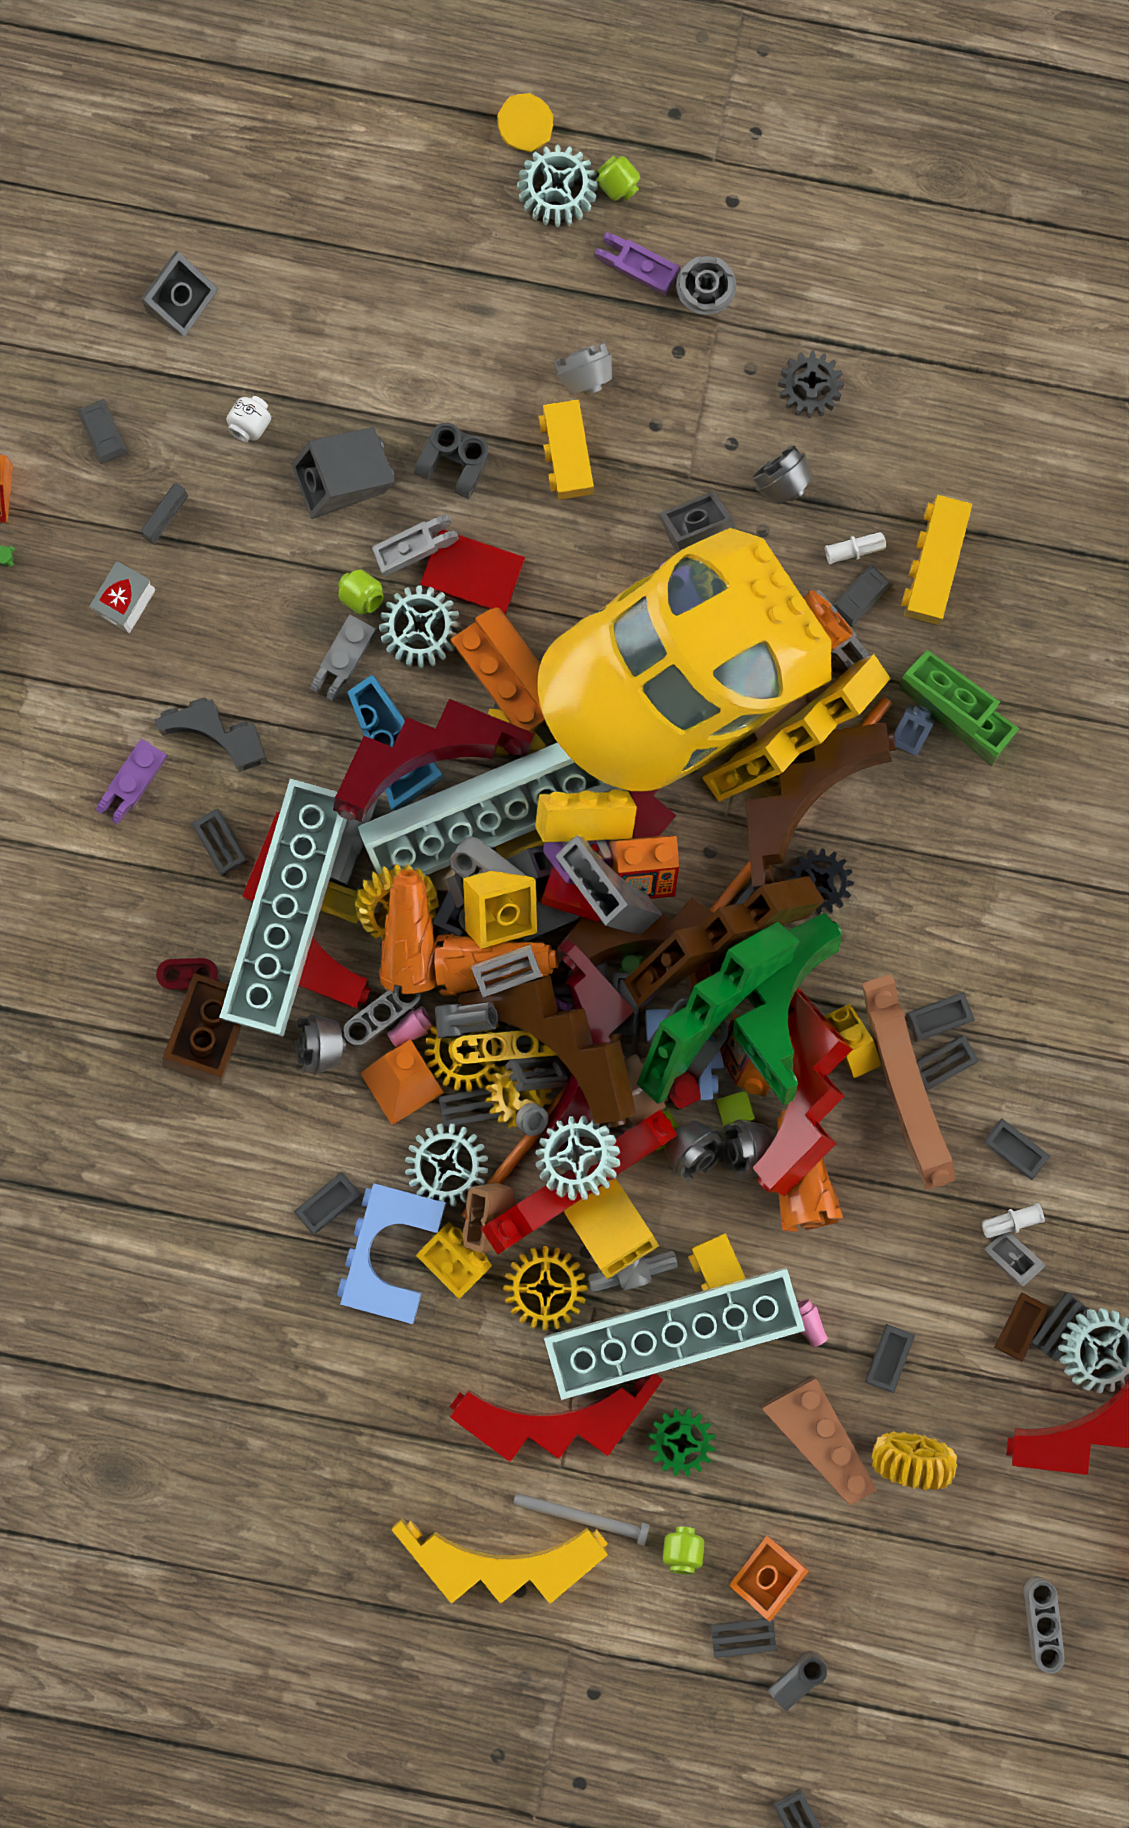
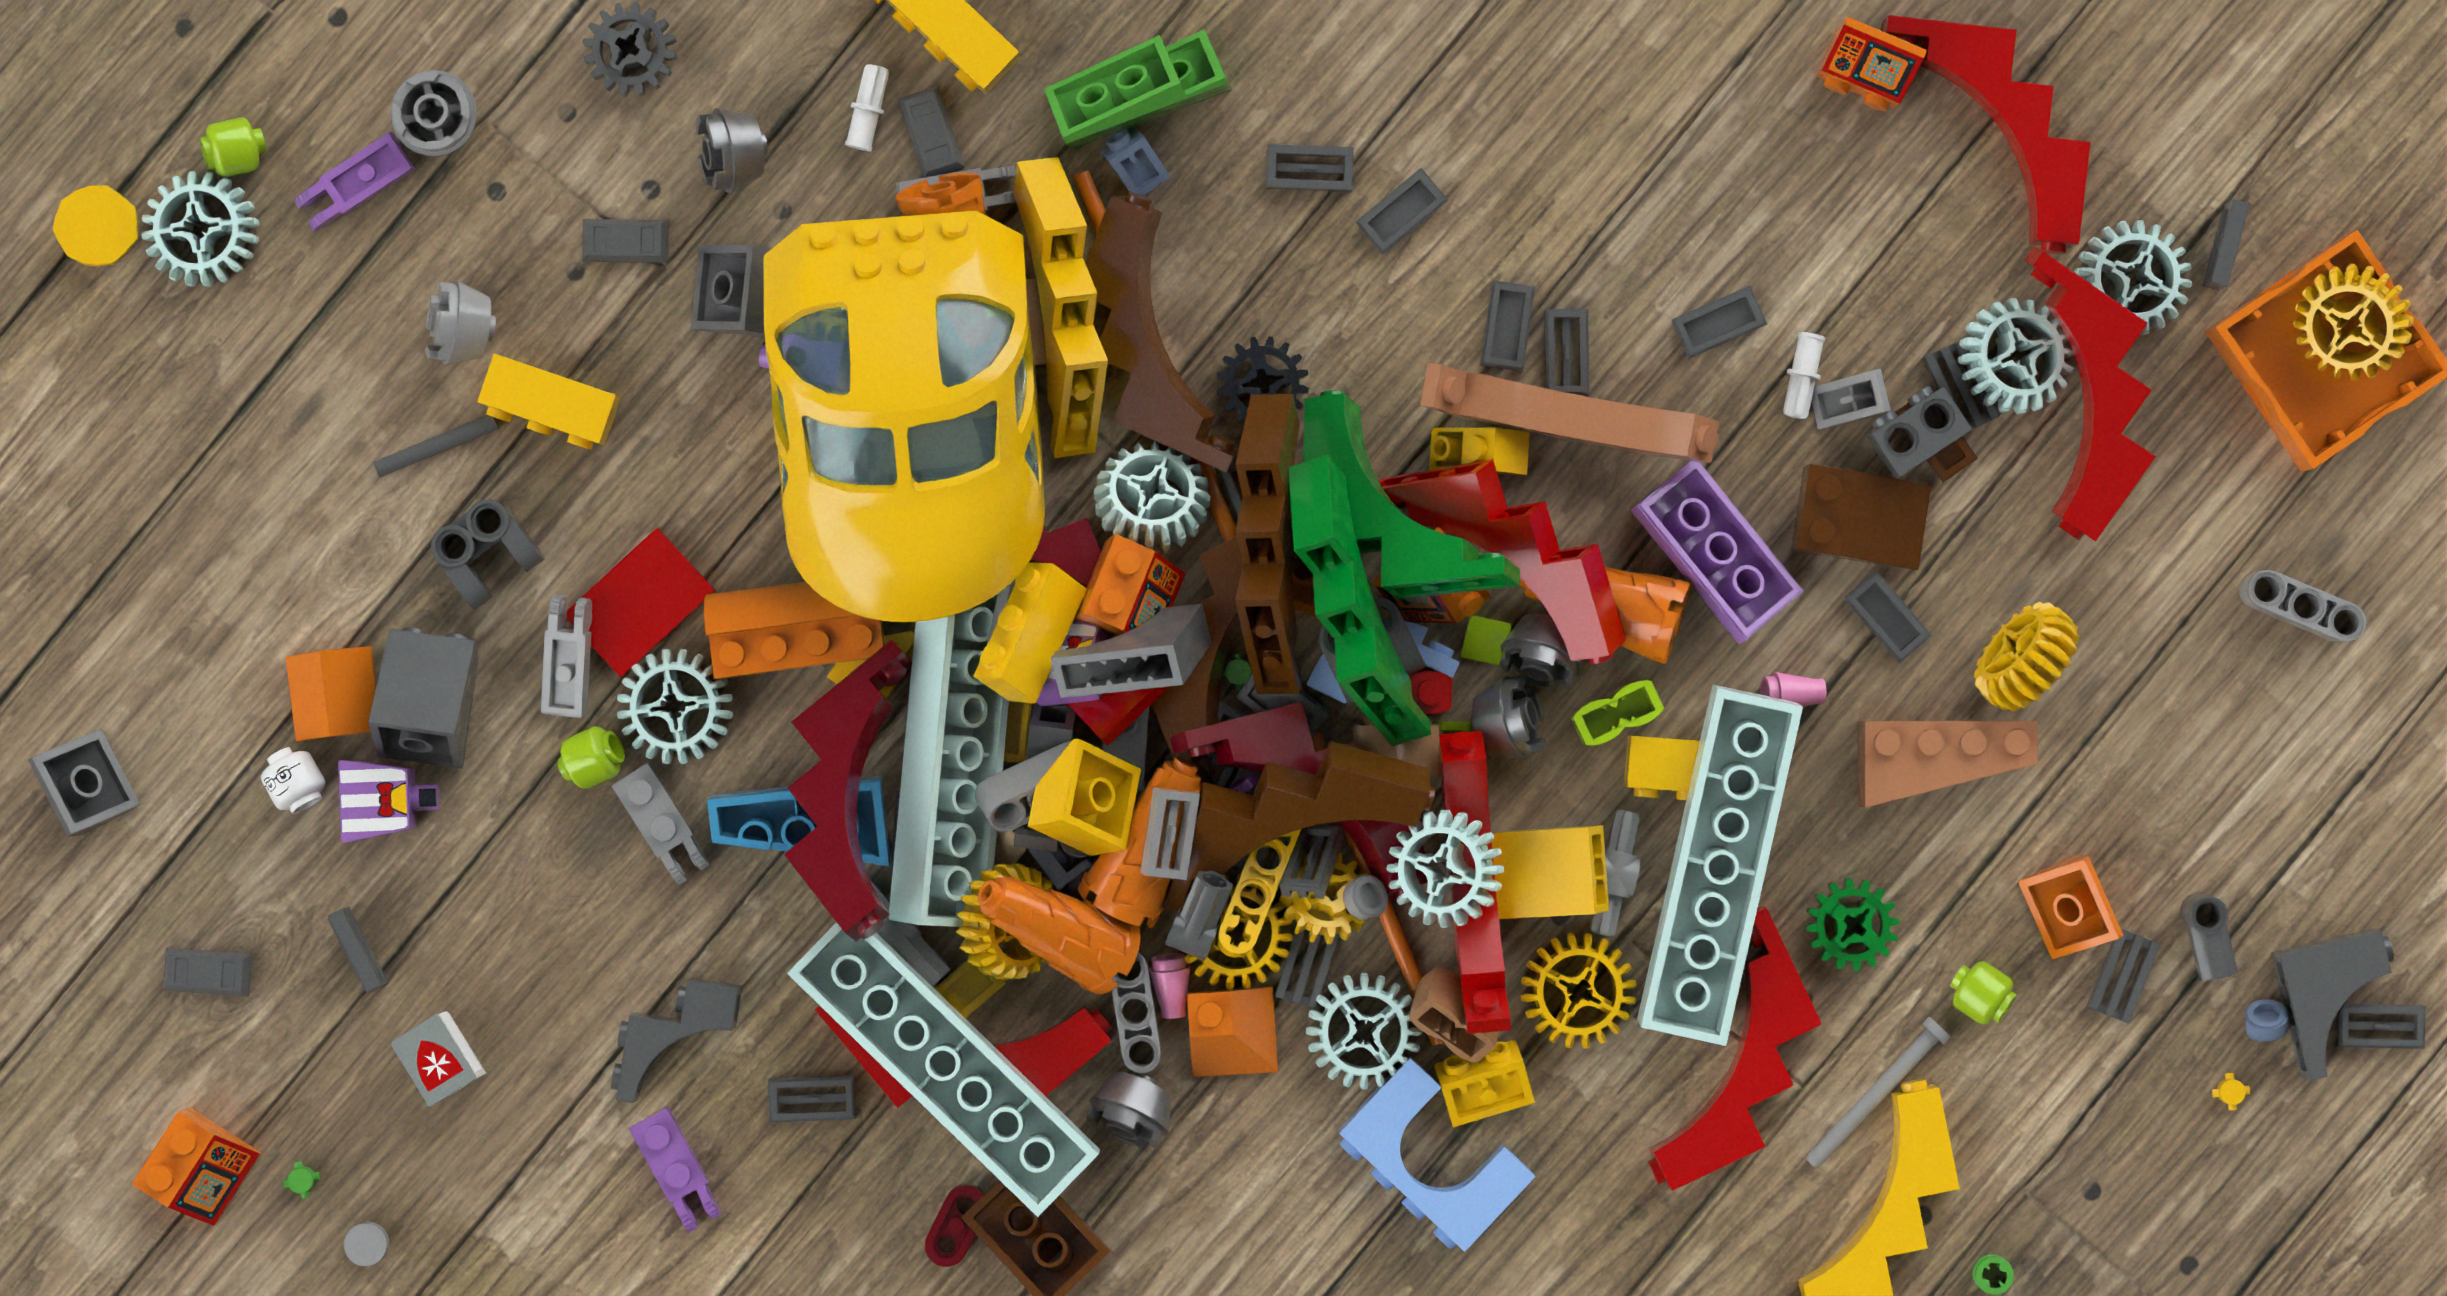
camera: 60 degrees left, 5 degrees up
dark grey tile [294,1172,362,1235] -> none
none -> orange slope [286,646,377,742]
none -> torso [338,760,440,842]
none -> dark grey bar [374,415,499,477]
none -> dark grey tile [582,219,669,263]
none -> light aqua gear [1094,440,1210,553]
none -> dark grey tile [1266,144,1354,192]
none -> dark grey tile [1355,168,1448,255]
none -> lime brick [1569,680,1664,745]
none -> medium lavender brick [1630,461,1803,644]
none -> reddish brown slope [1791,464,1931,570]
none -> dark grey brick [1866,385,1972,479]
none -> bright green bush [1972,1254,2014,1295]
none -> yellow piece [2212,1073,2250,1110]
none -> sand blue tile [2245,999,2289,1042]
none -> dark grey arch [2271,929,2394,1081]

